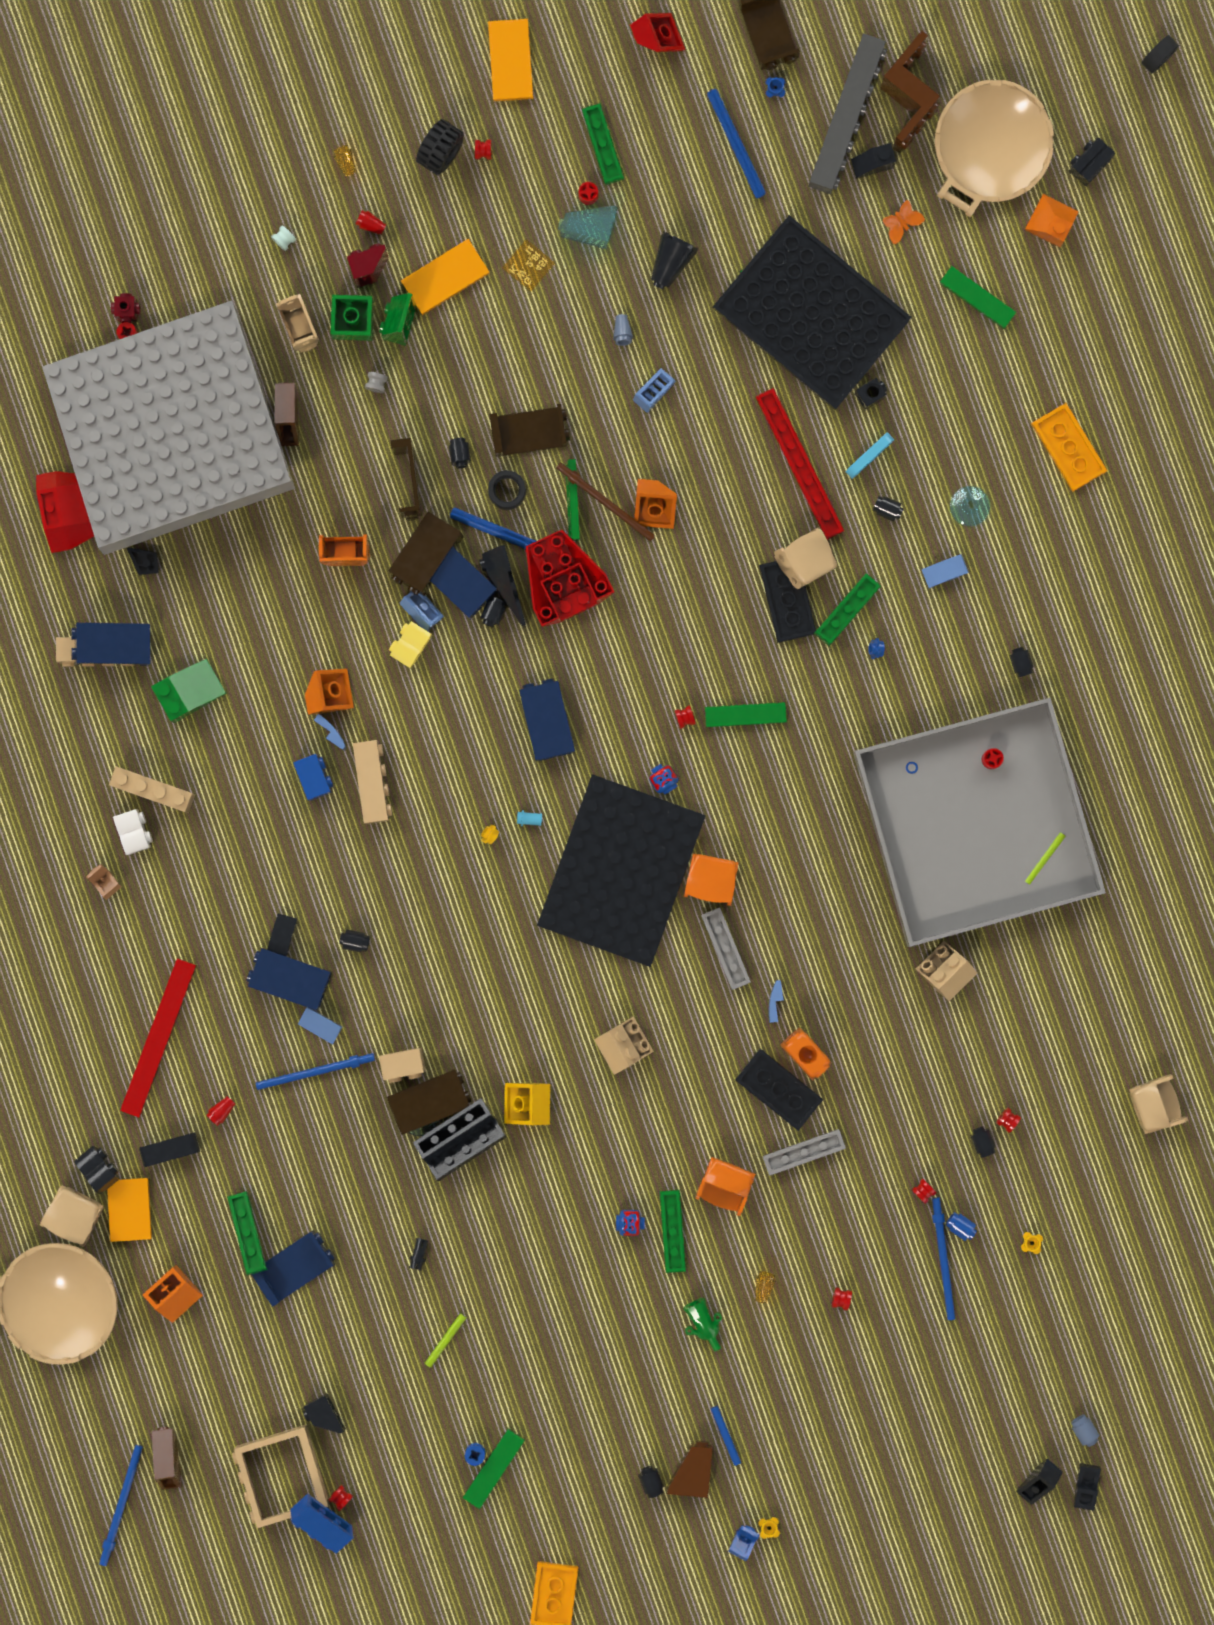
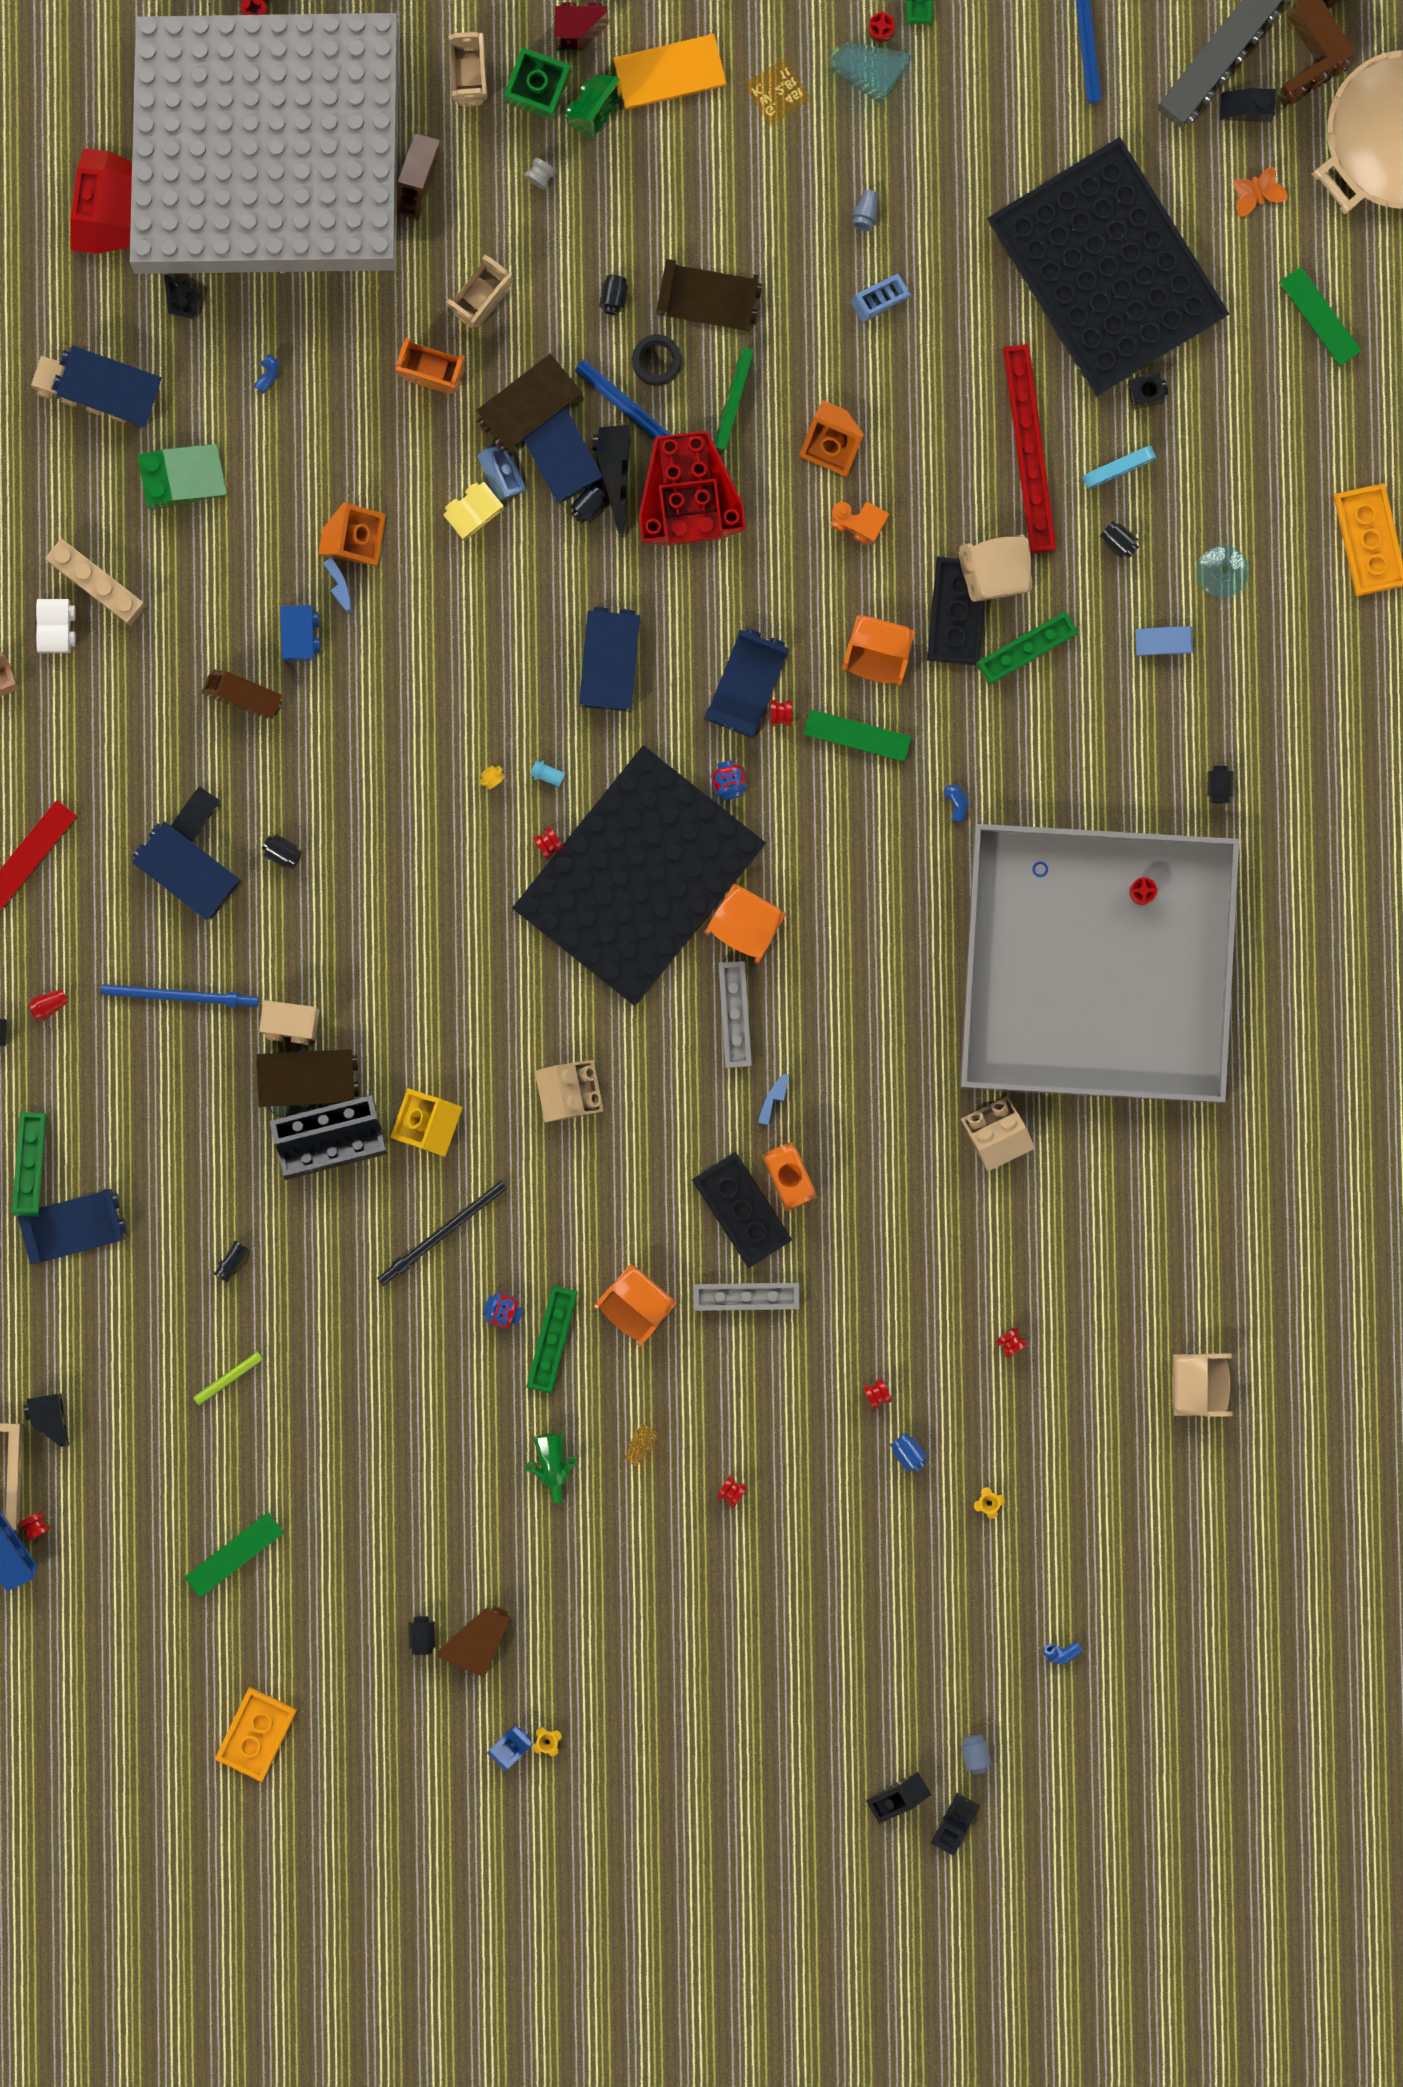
camera: 20 degrees right, 0 degrees up
medium blue slope [298,1007,343,1045] -> none
tan brick [353,740,392,824] -> none
dark brown panel [390,438,422,521] -> none
blue wheel [465,1443,486,1466] -> none
reddish brown bar [556,462,655,542] -> none
black cone [651,231,698,290] -> none
blue bar [710,1406,742,1466] -> none
blue plate [868,638,885,659] -> none
blue bar [932,1197,955,1320] -> none
black brick [970,1126,996,1158] -> none
lime bar [1025,832,1066,885] -> none
none -> reddish brown slope [201,669,282,719]
none -> blue arm [254,354,280,394]
none -> black bar [377,1181,508,1286]
none -> tan piece [447,255,513,328]
none -> red wheel [533,826,564,859]
none -> dark blue panel [705,628,788,739]
none -> orange brick [830,501,889,545]
none -> orange piece [841,615,915,687]
none -> blue arm [944,785,969,823]
none -> blue arm [1043,1641,1083,1665]

